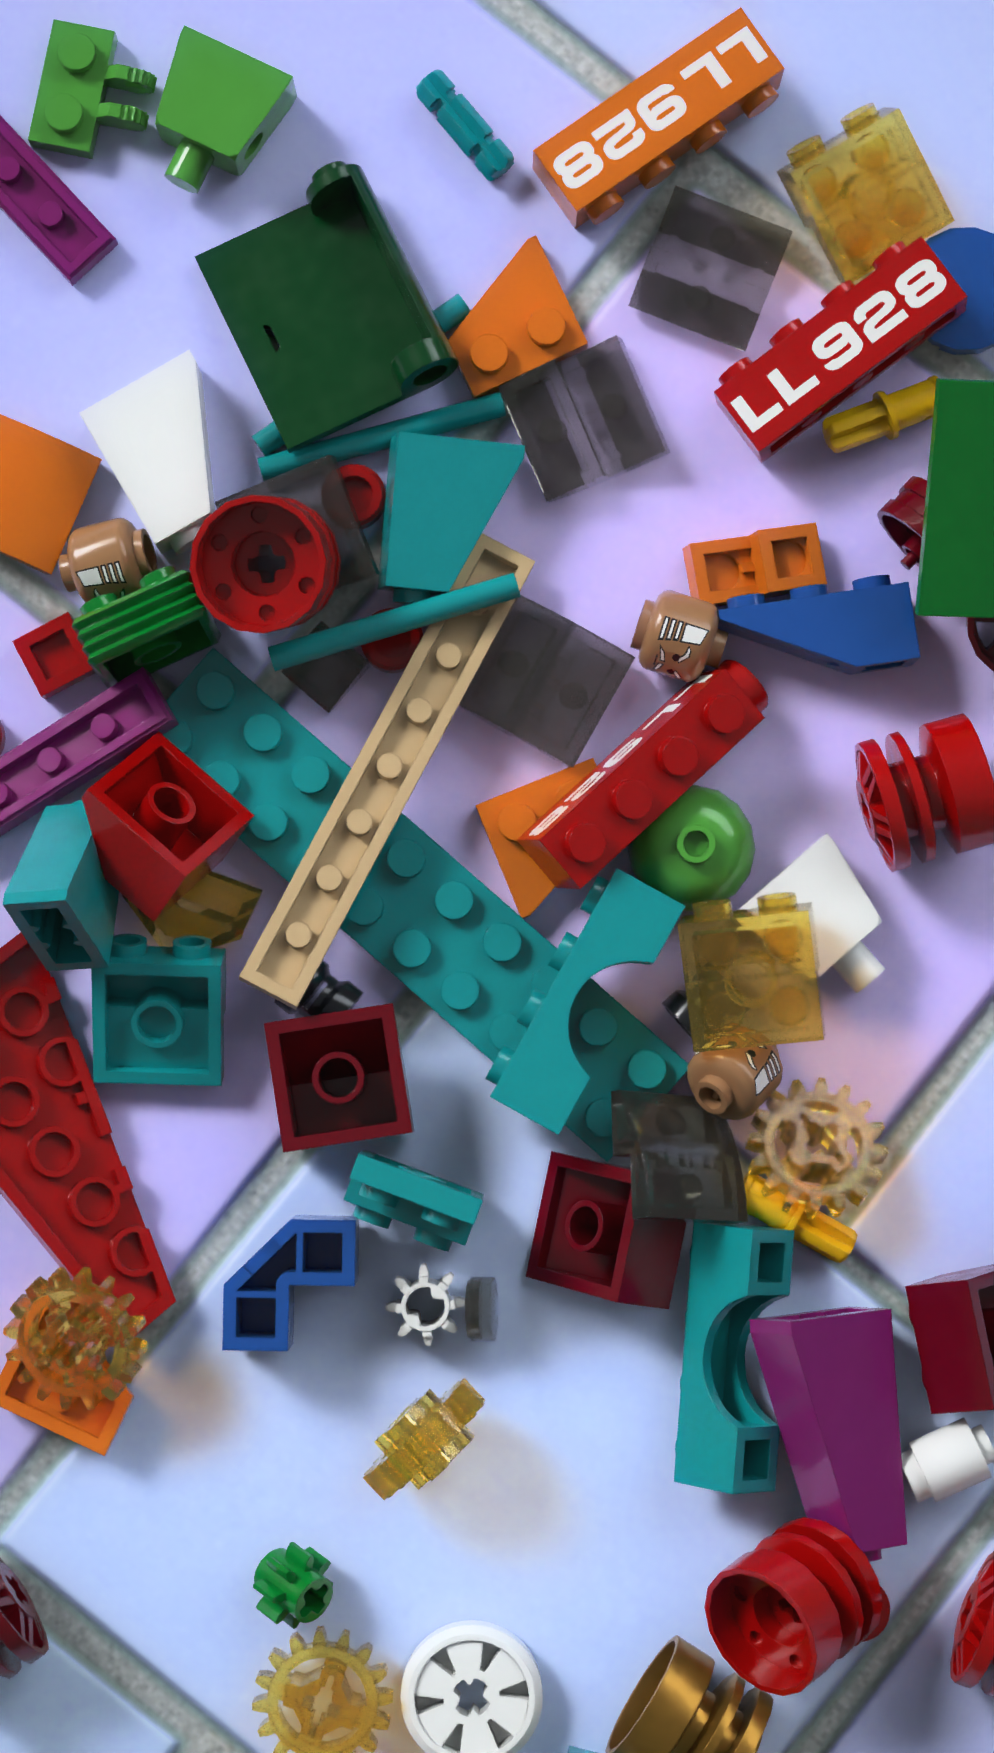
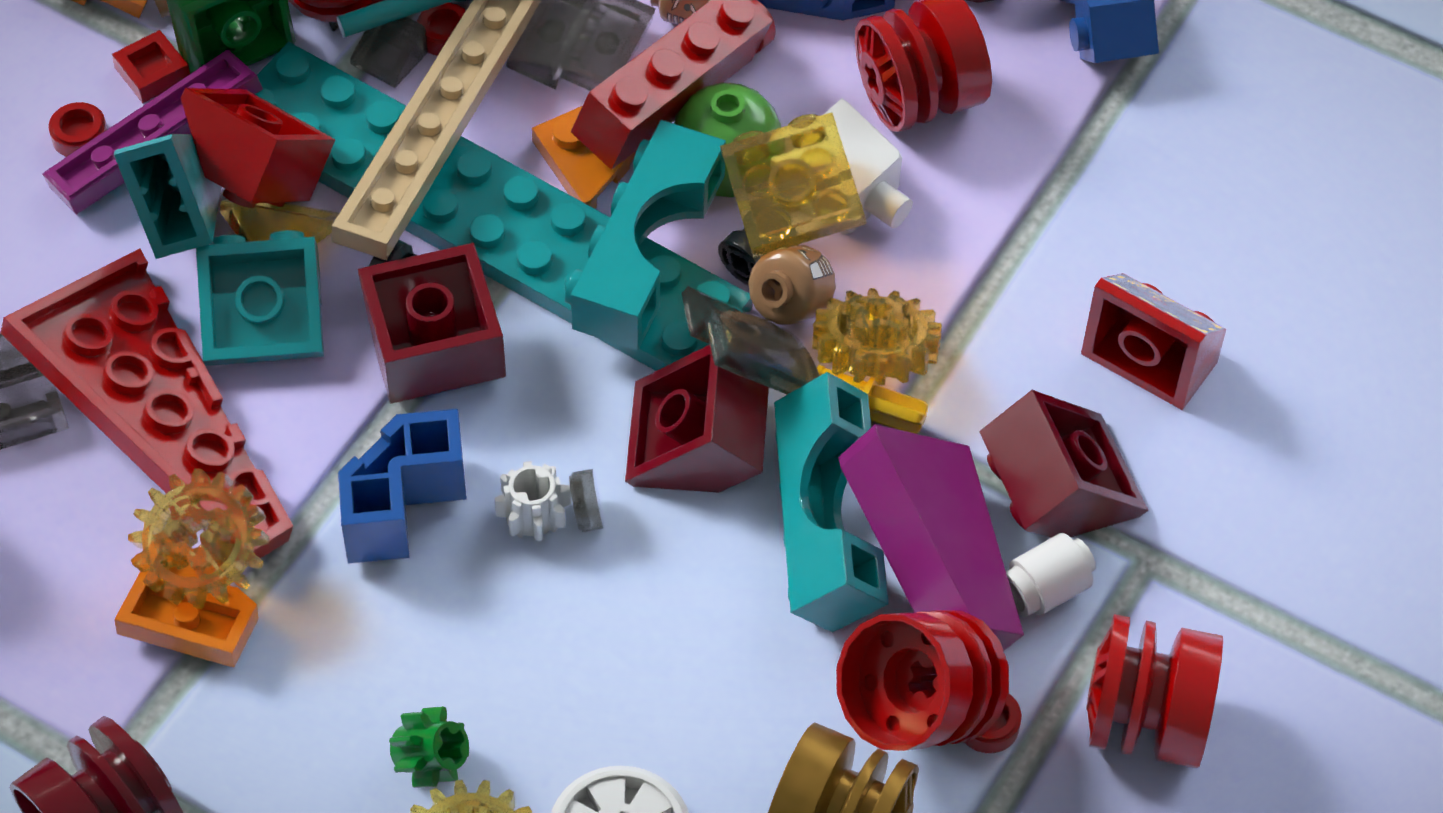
camera: 10 degrees left, 30 degrees down
teal plate [343,1149,484,1252] -> none
clear yellow gear [362,1378,486,1500] -> none

